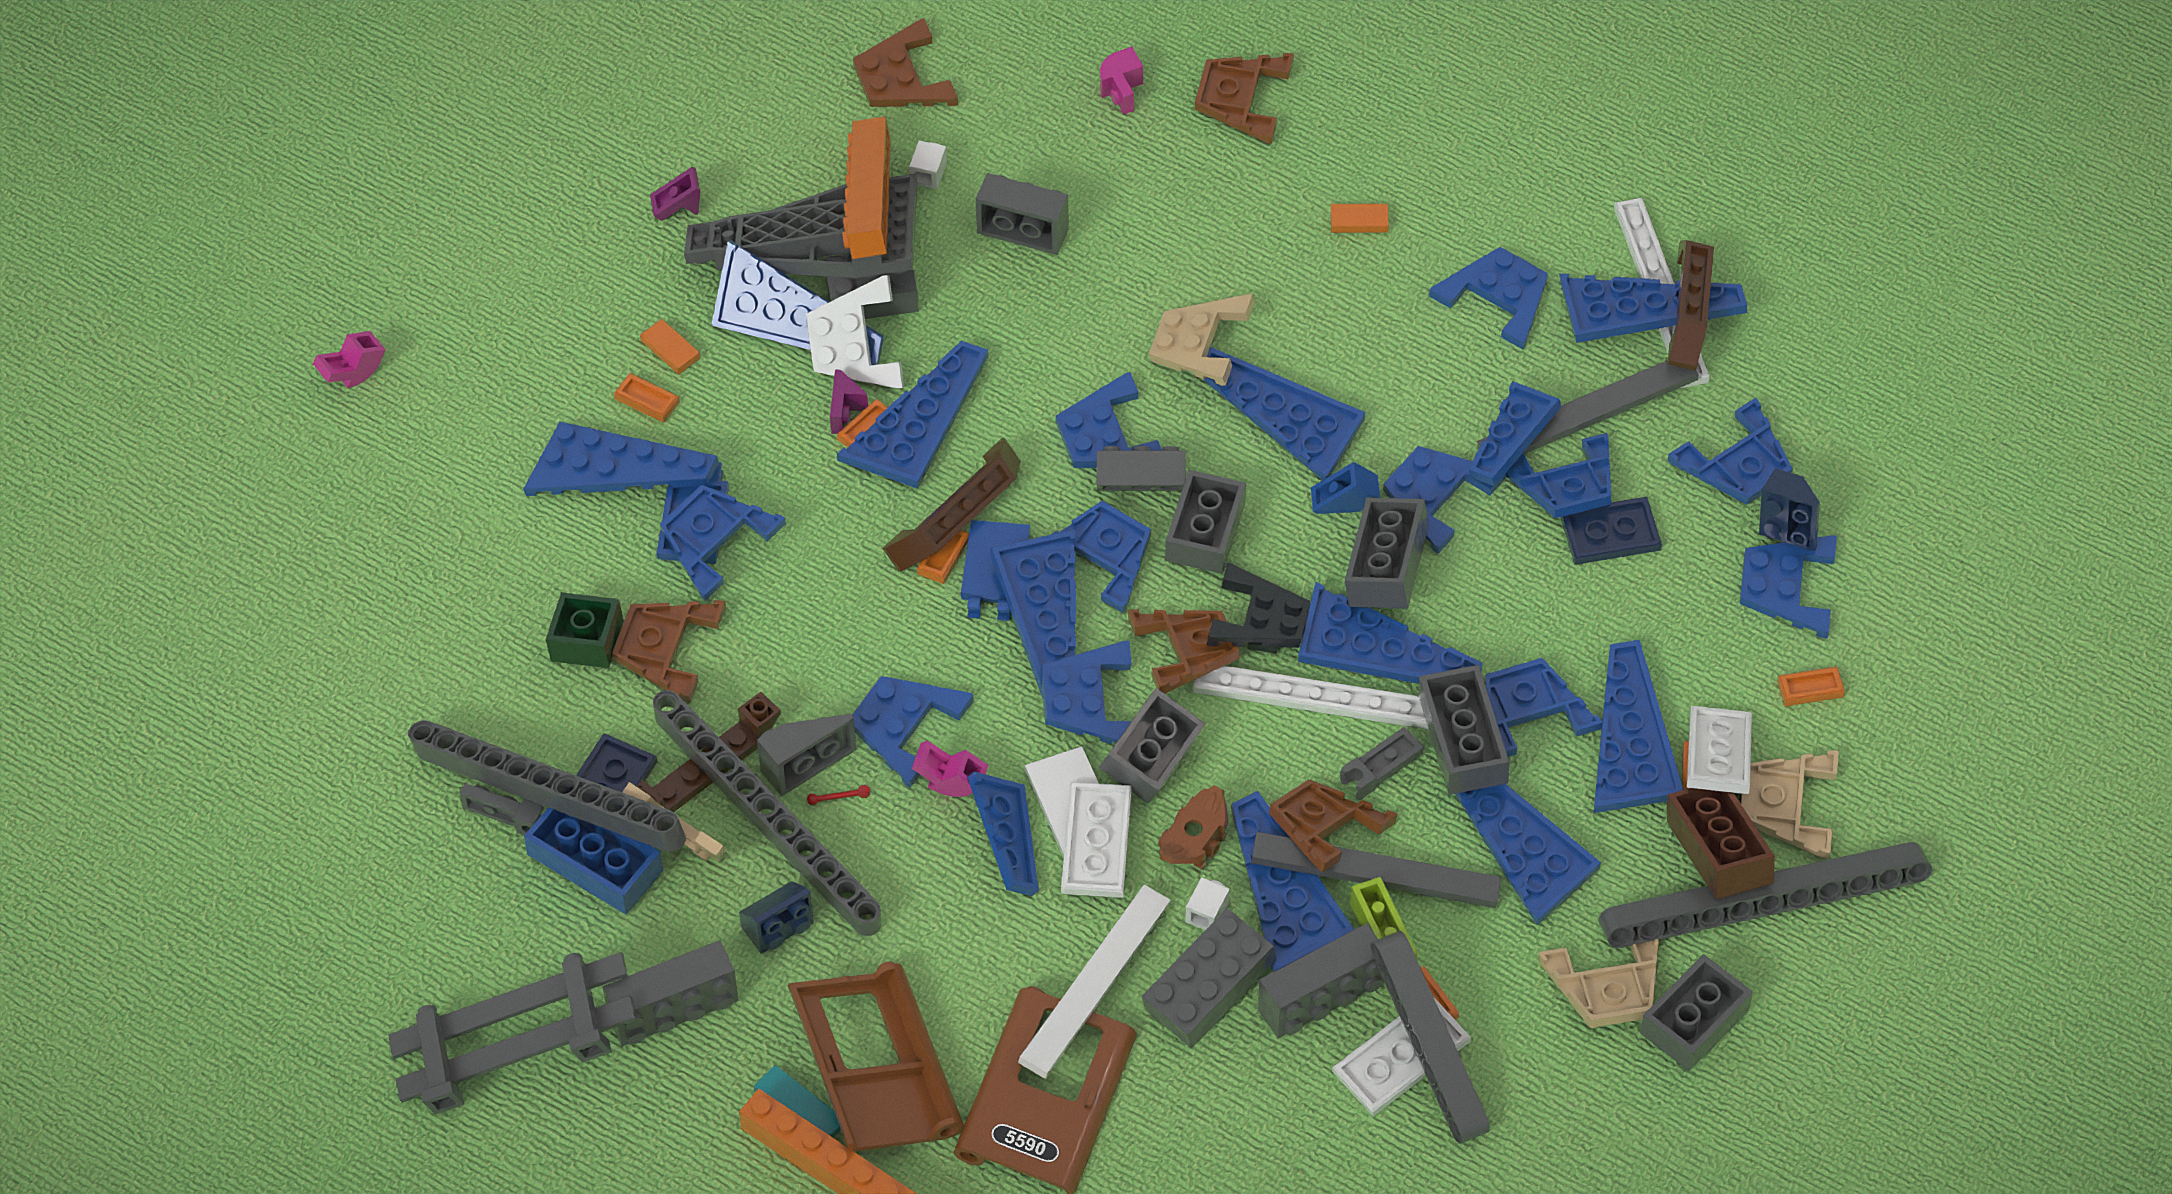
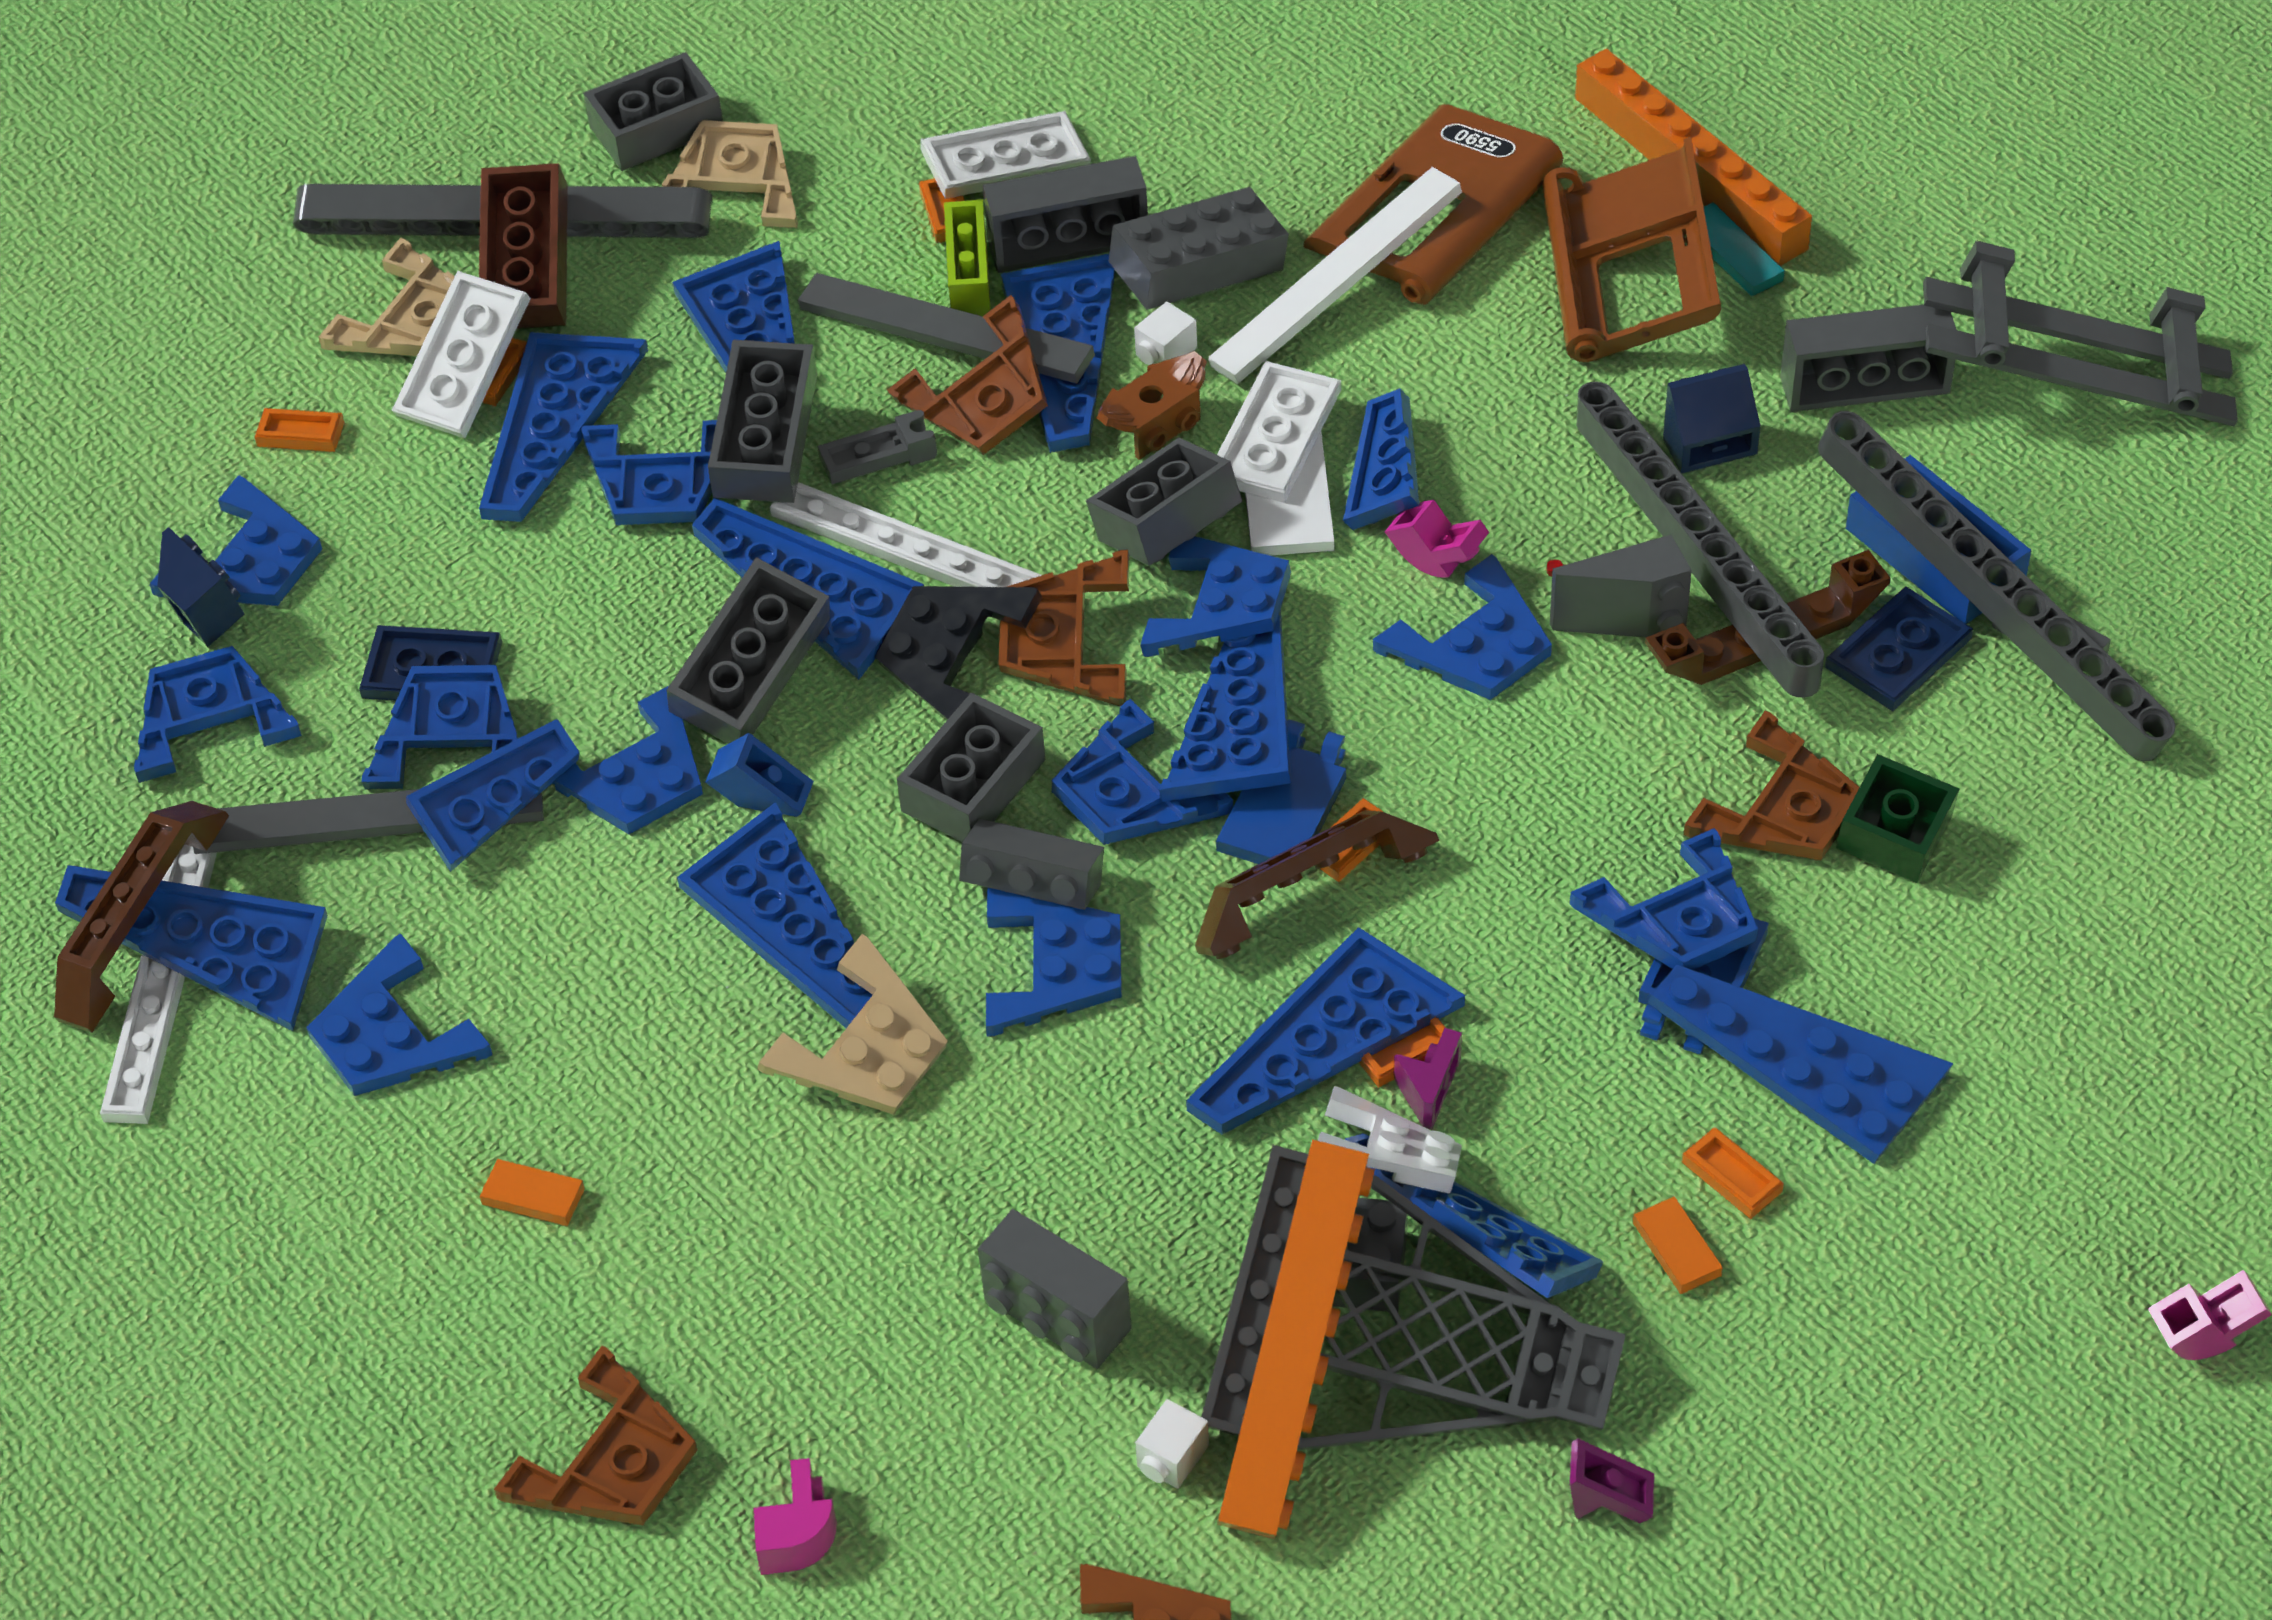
camera: 160 degrees left, 5 degrees down
tan wing [622,782,726,863] -> none
dark grey beam [1370,931,1490,1144] -> none

